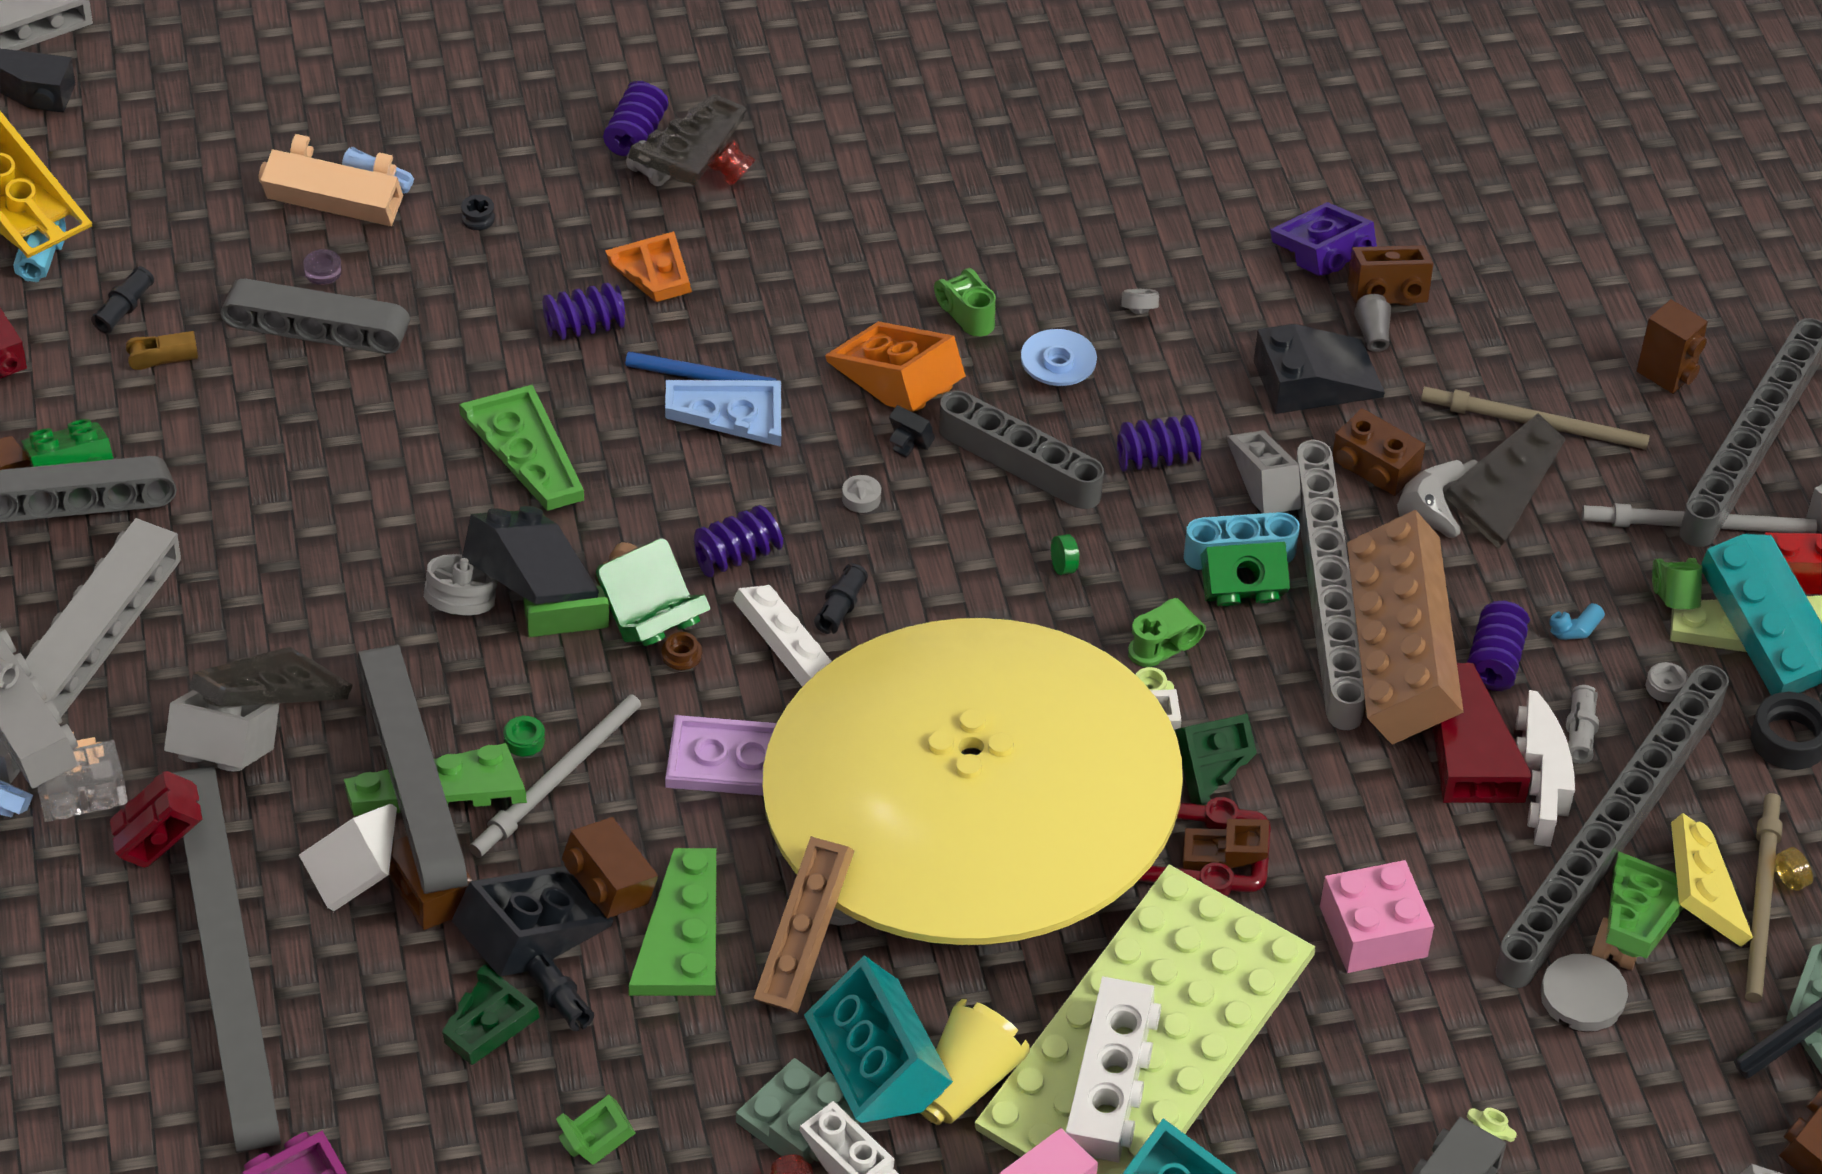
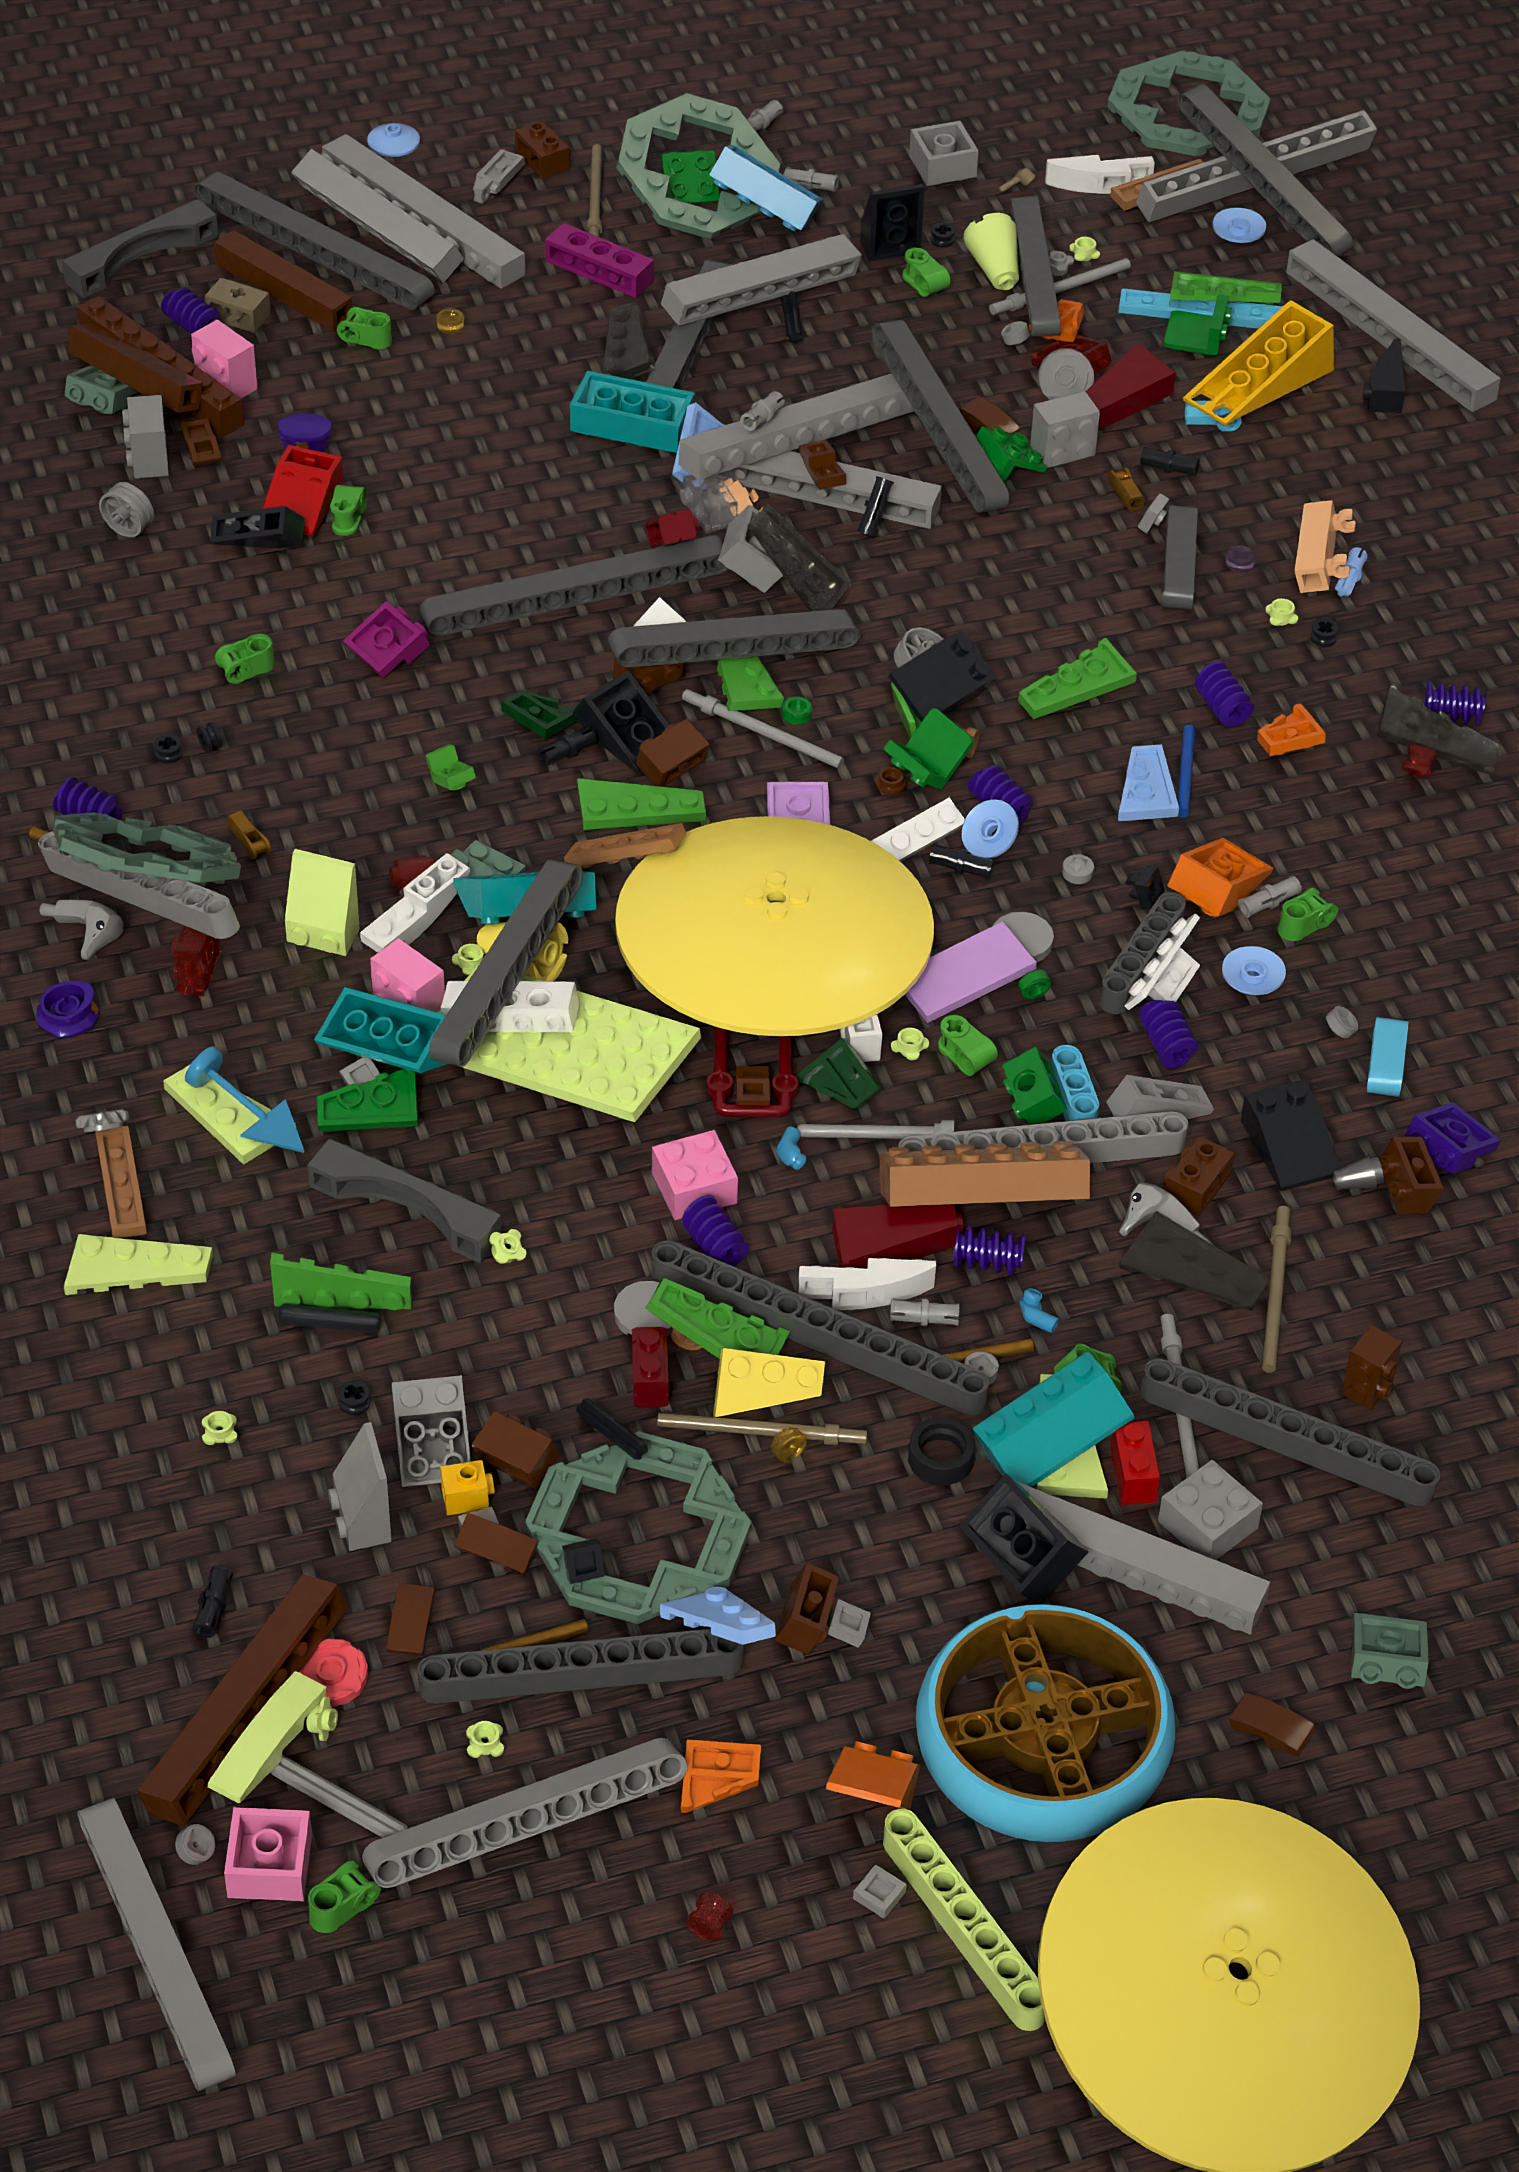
camera: 85 degrees right, 0 degrees up
none -> dark grey beam [429,859,583,1067]
none -> yellowish green plate [452,944,484,975]
none -> dark red brick [632,1327,669,1408]
none -> dark purple piece [682,1195,749,1267]
none -> dark azure arm [776,1127,807,1170]
none -> light grey piece [796,1120,954,1139]
none -> reddish brown slope [799,440,846,490]
none -> black pin [857,476,894,537]
none -> lavender tile [905,921,1037,1023]
none -> pearl gold bar [944,1338,1034,1364]
none -> light blue dish [962,799,1019,859]
none -> light grey tile [993,912,1054,962]
none -> light grey brick [1030,391,1100,468]
none -> white bracket [1125,914,1200,1010]
none -> light grey plate [1138,493,1169,533]
none -> light grey pin [1238,876,1302,918]
none -> yellowish green plate [1265,598,1298,626]
none -> medium azure beam [1366,1017,1409,1097]

